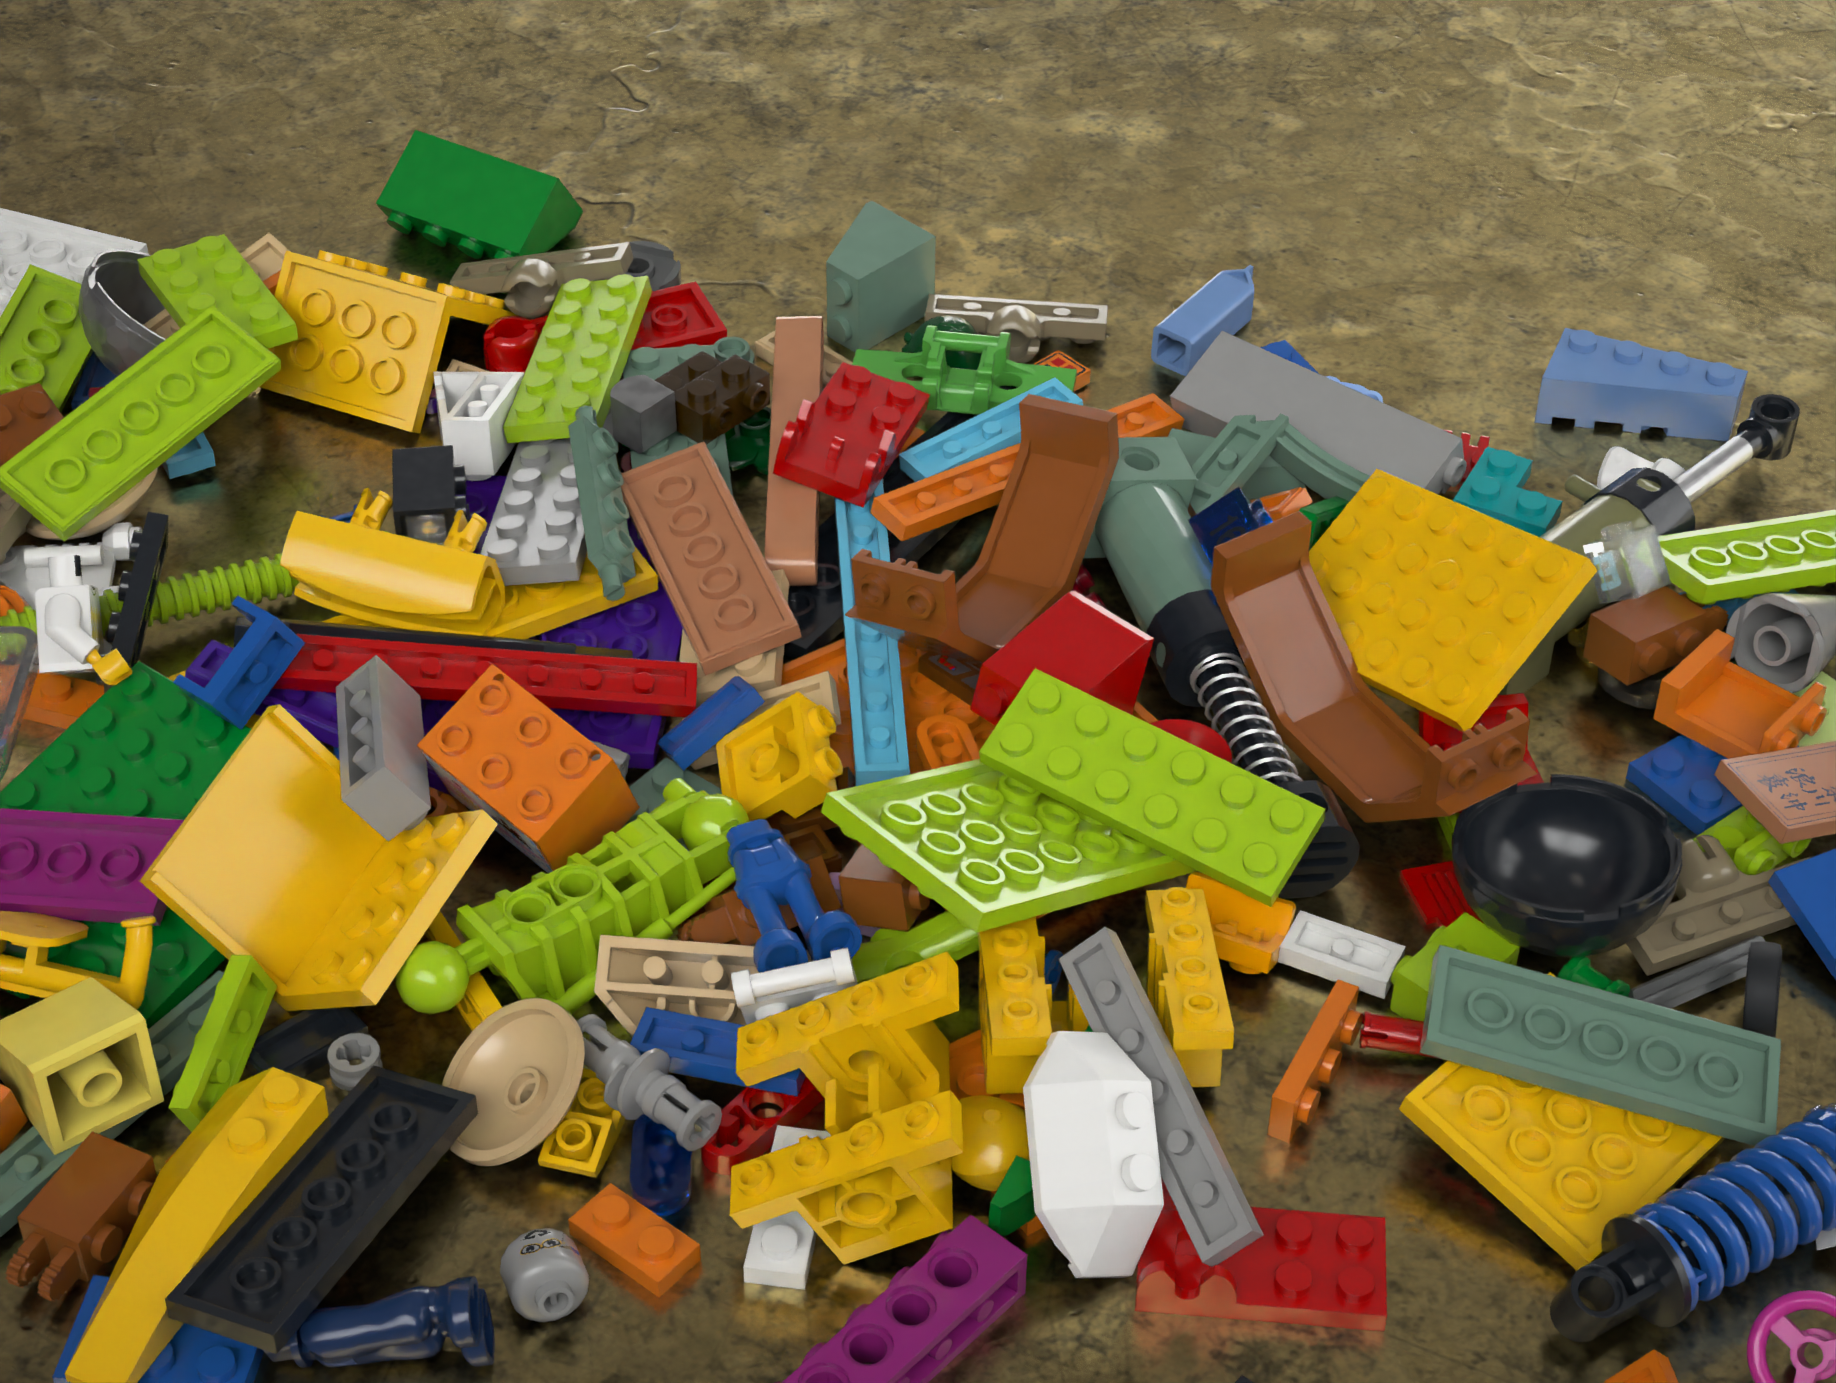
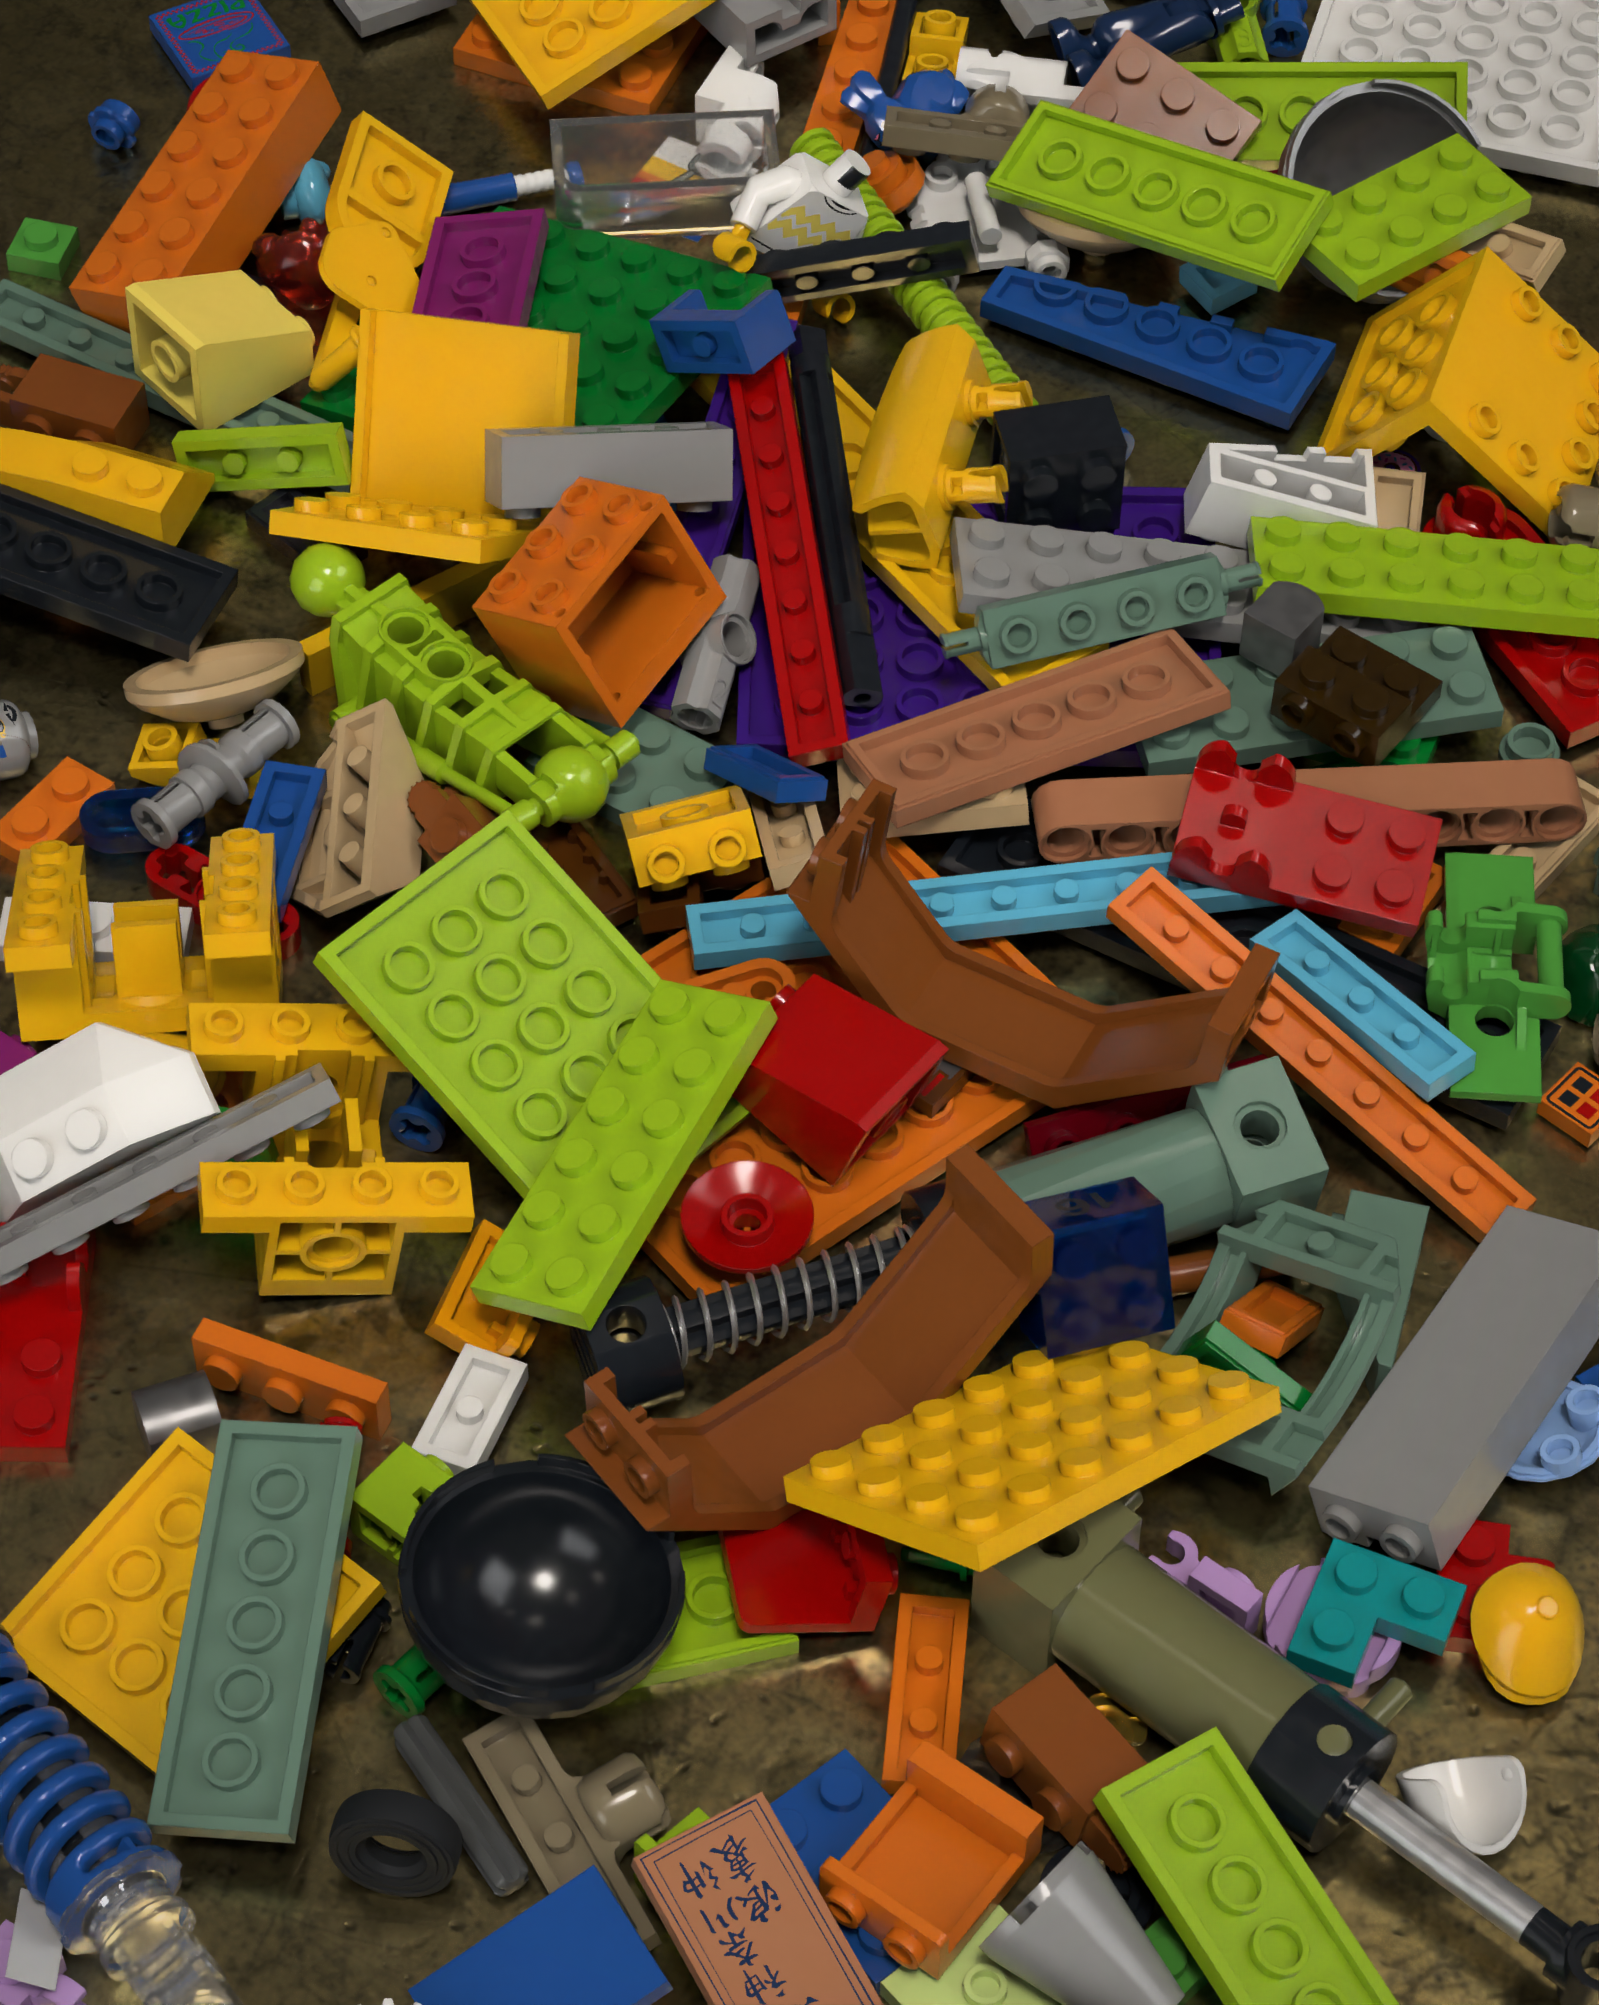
camera: 85 degrees right, 10 degrees up
light grey bush [327,1033,383,1091] -> none
blue piece [726,819,862,973] -> none
white plate [731,947,858,1025] -> none
clear brick [1583,521,1671,604] -> none
none -> flat silver piece [131,1370,222,1458]
none -> orange plate [881,1593,970,1794]
none -> blue wing [980,266,1336,430]
none -> yellow hat [1470,1563,1585,1705]

